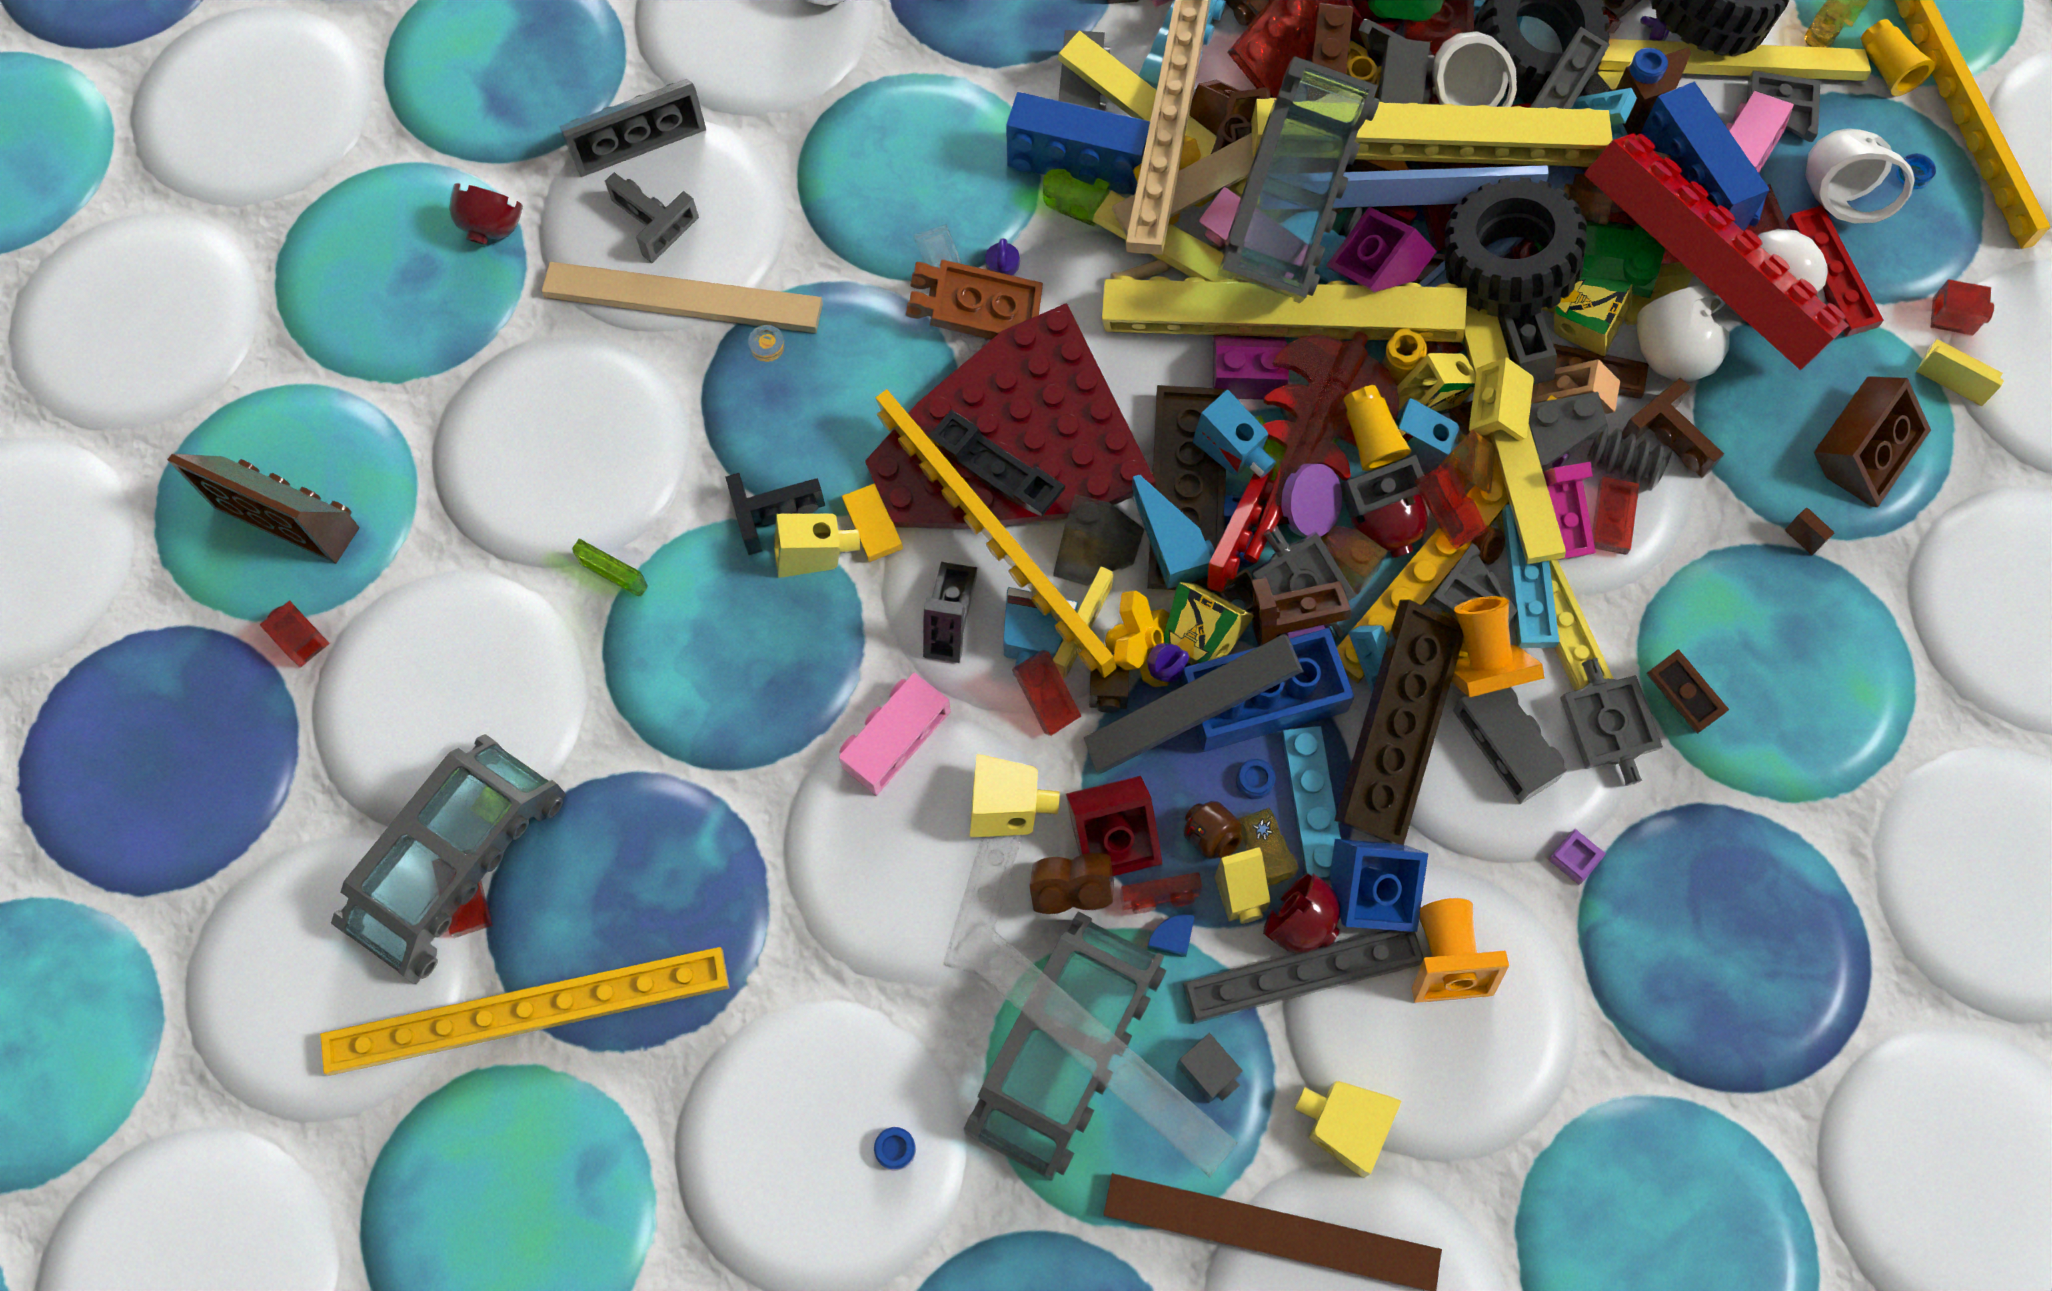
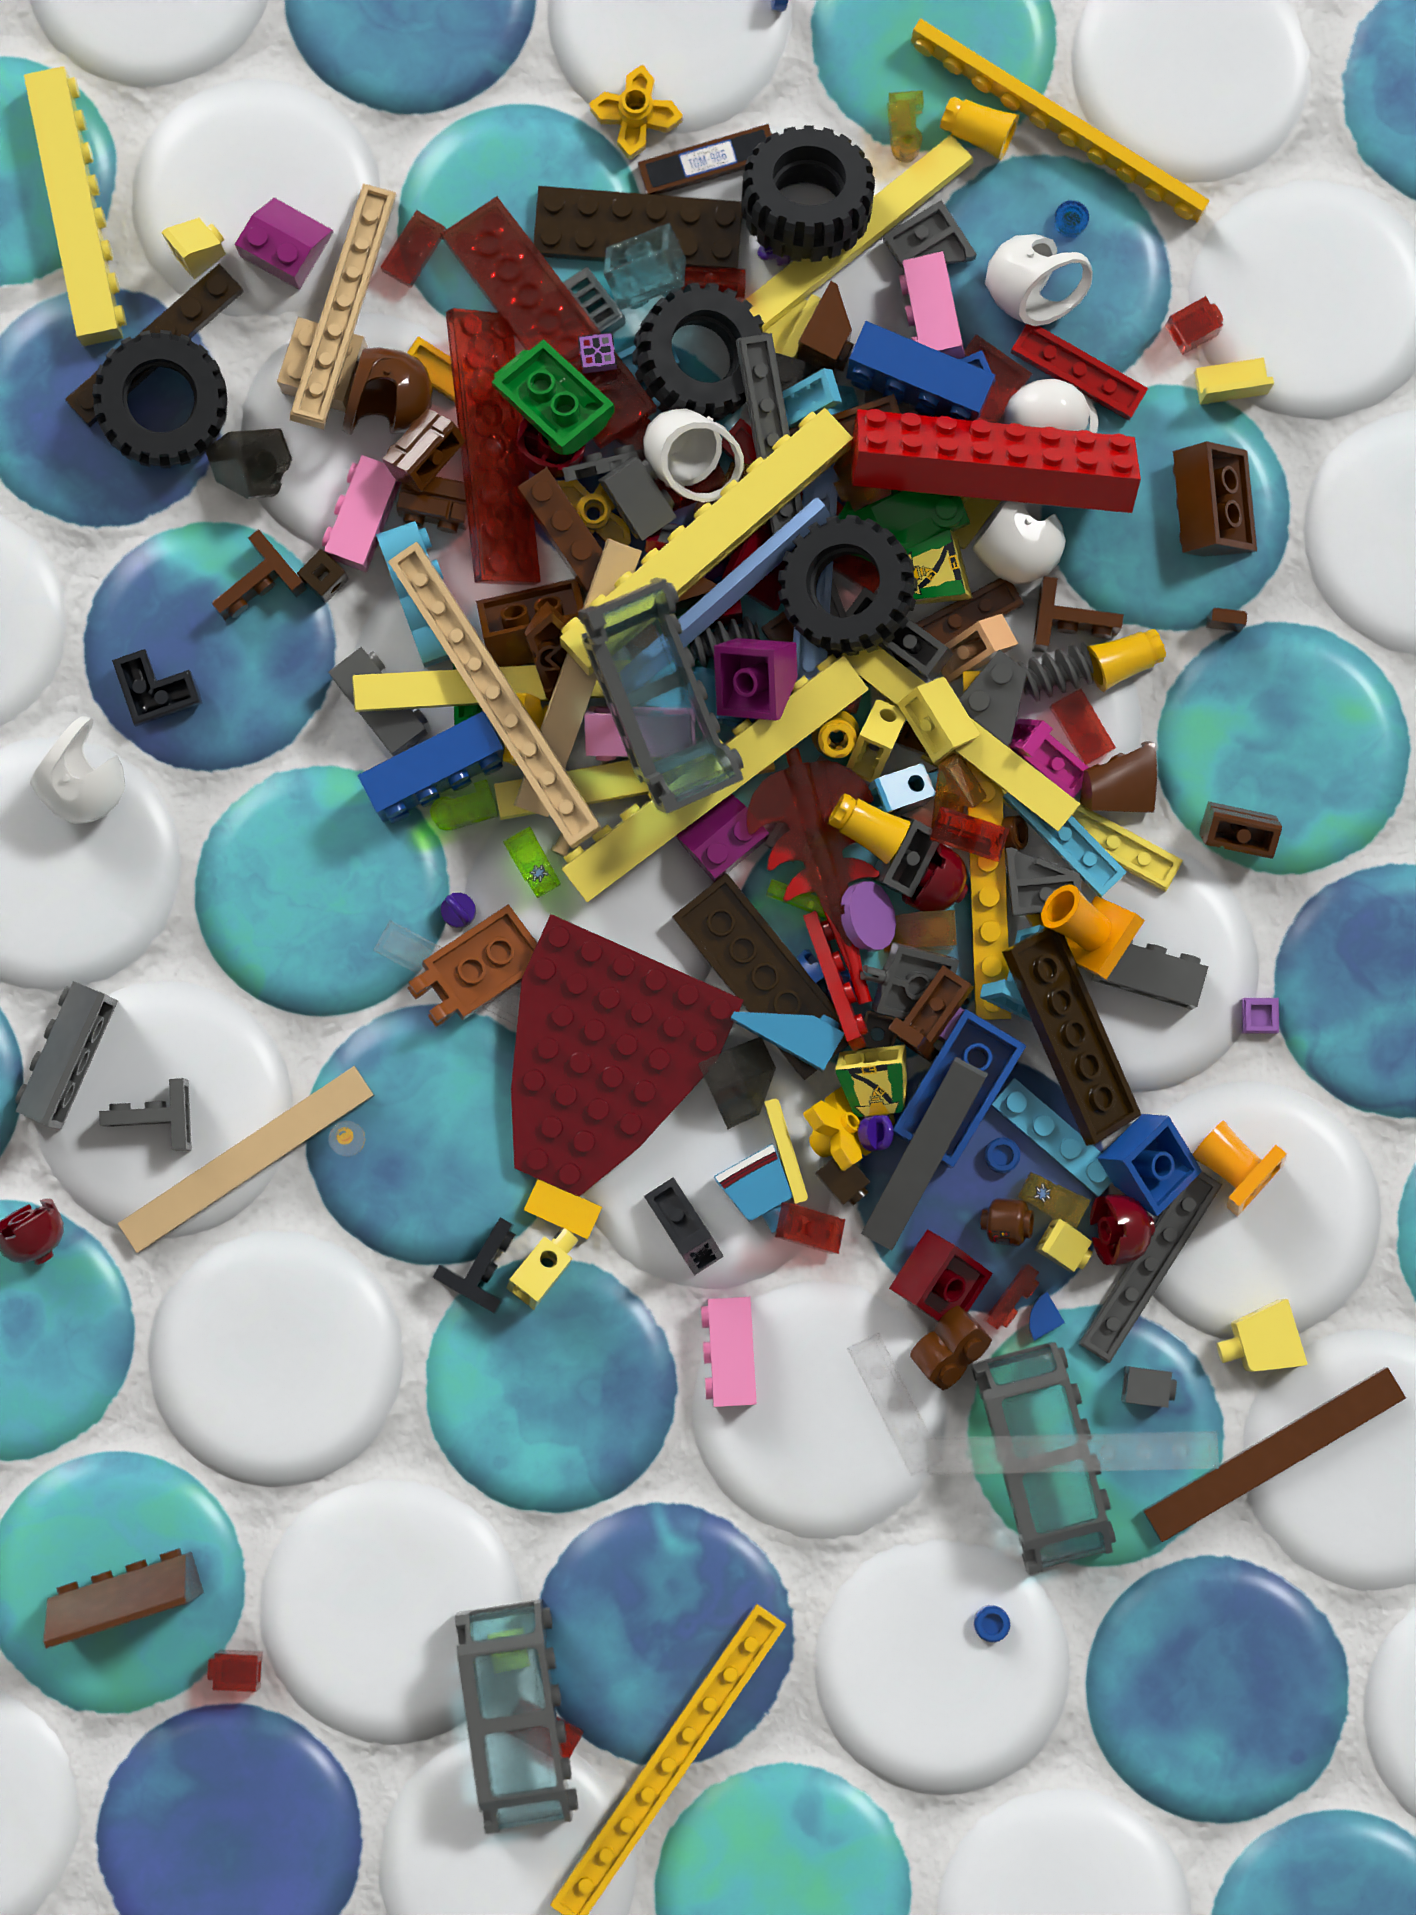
camera: 45 degrees left, 15 degrees up
clear neon green tile [572,538,648,596] -> none
yellow plate [875,389,1116,678] -> none
black slope [928,409,1066,516] -> none
light yellow torso [969,754,1060,837] -> none
dark azure torso [1193,389,1276,478] -> none
dark grey plate [1560,658,1663,786] -> none
blue tile [1630,48,1668,84] -> none
none -> clear neon green leg [503,826,561,899]
none -> reddish brown slope [1080,741,1157,813]
none -> yellow plant [1087,629,1166,692]

